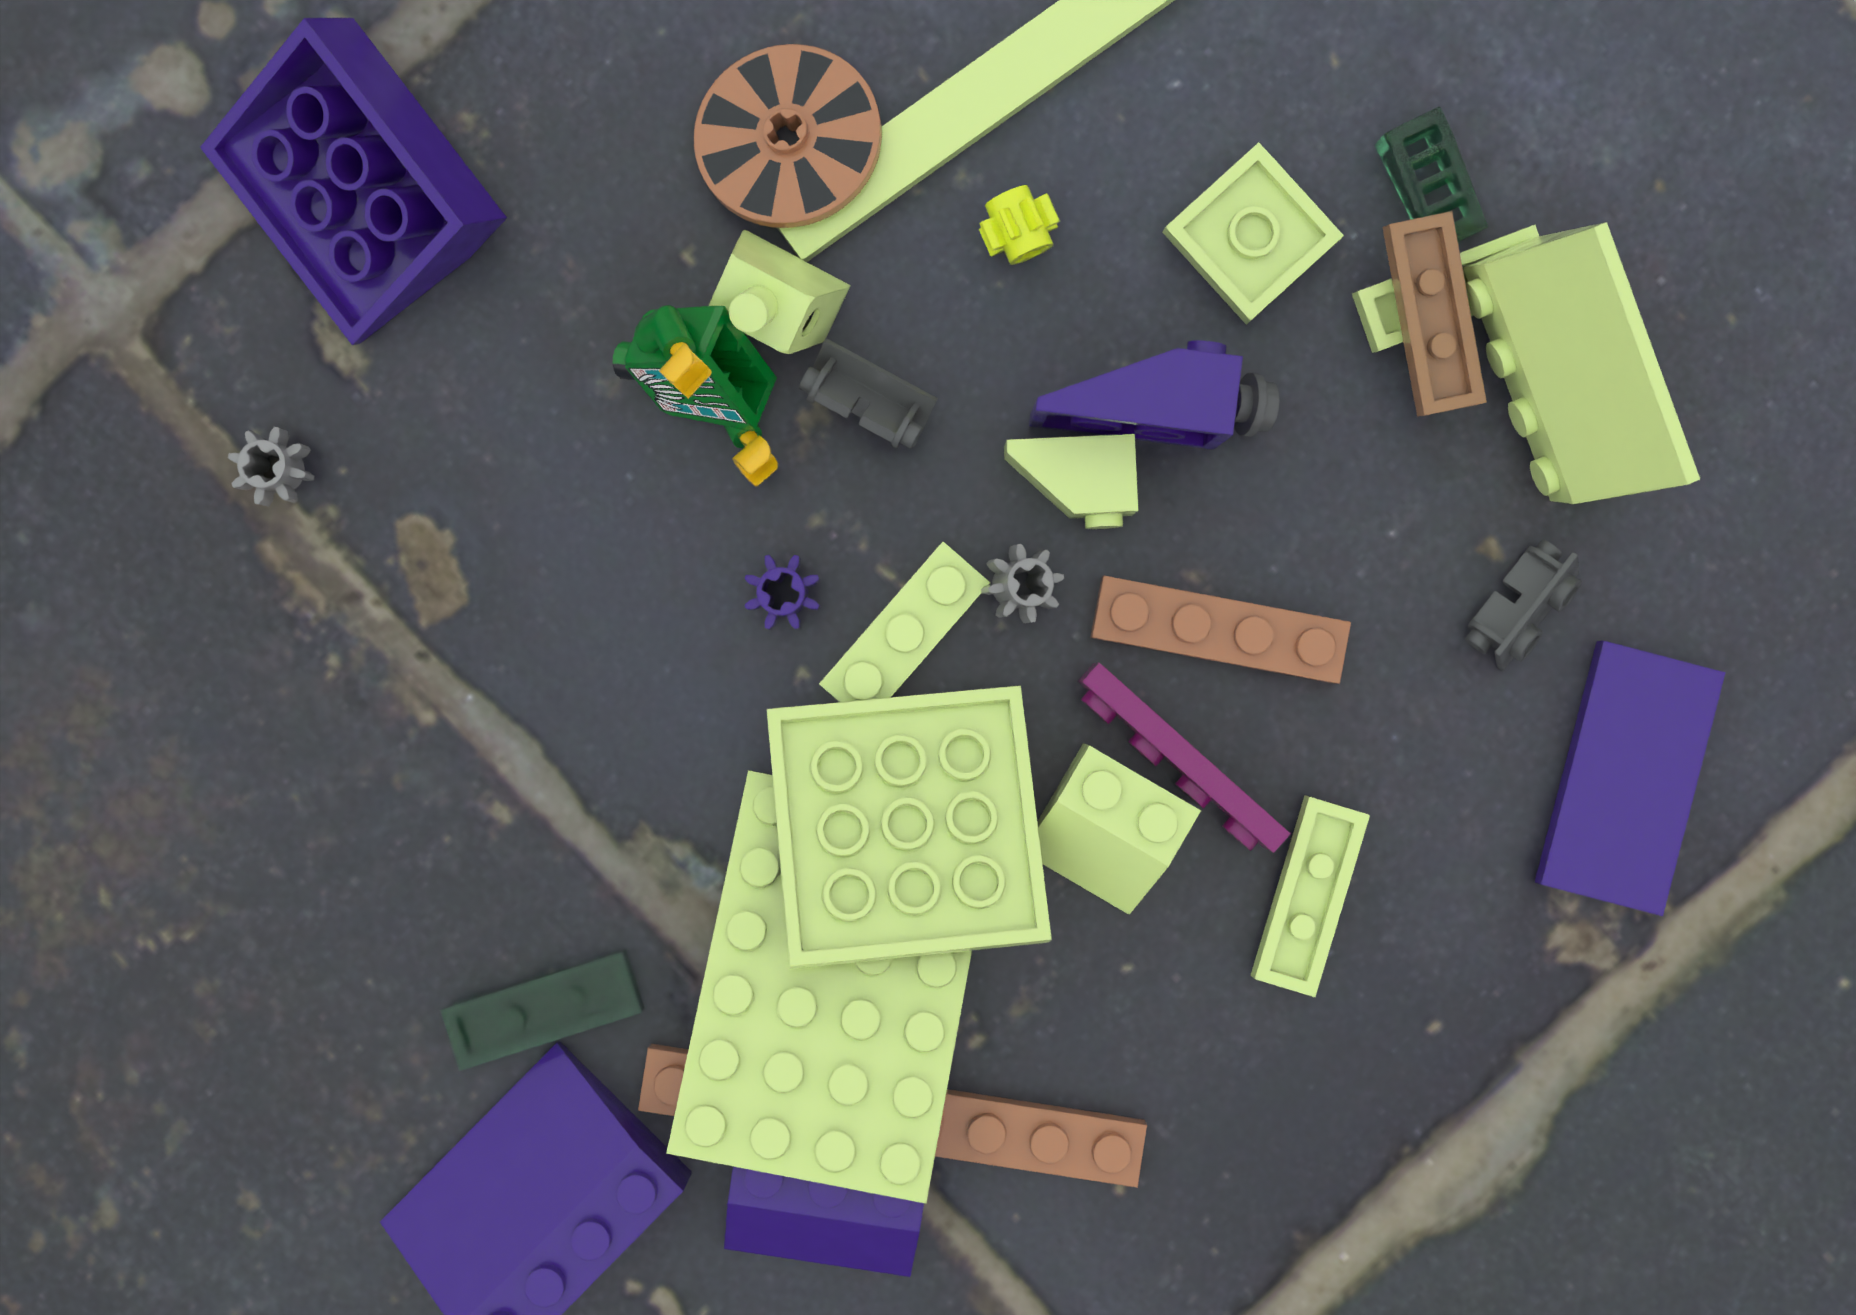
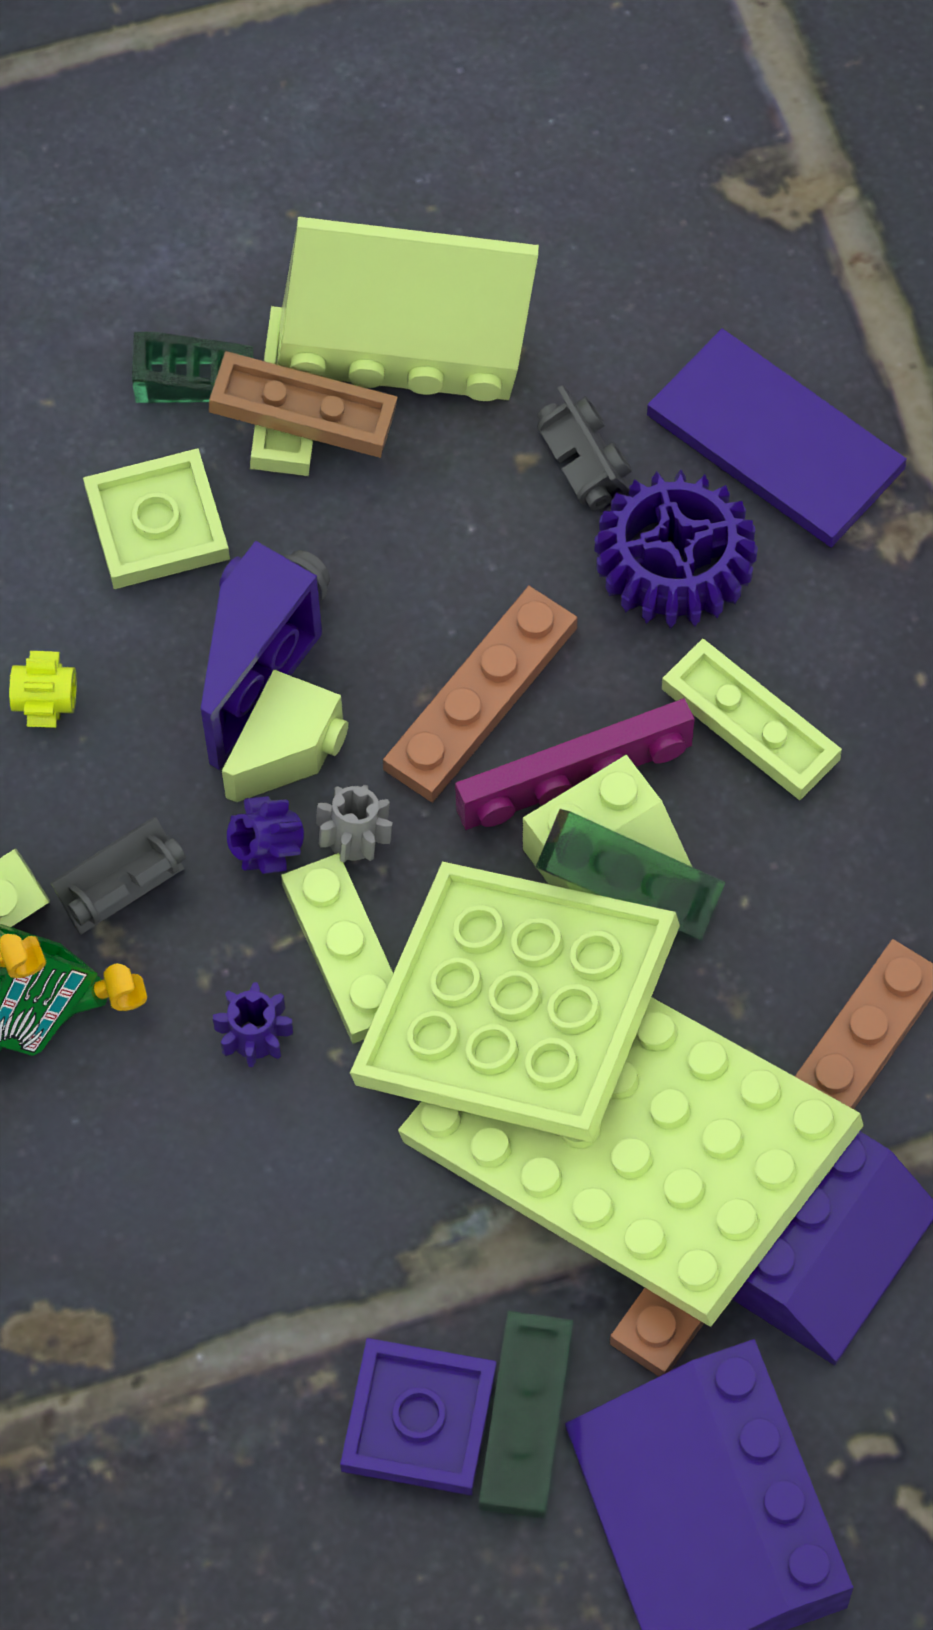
camera: 60 degrees left, 25 degrees down
none -> dark purple gear [227,796,304,874]
none -> dark purple plate [340,1338,497,1496]
none -> clear green plate [536,809,726,940]
none -> dark purple gear [594,470,758,629]

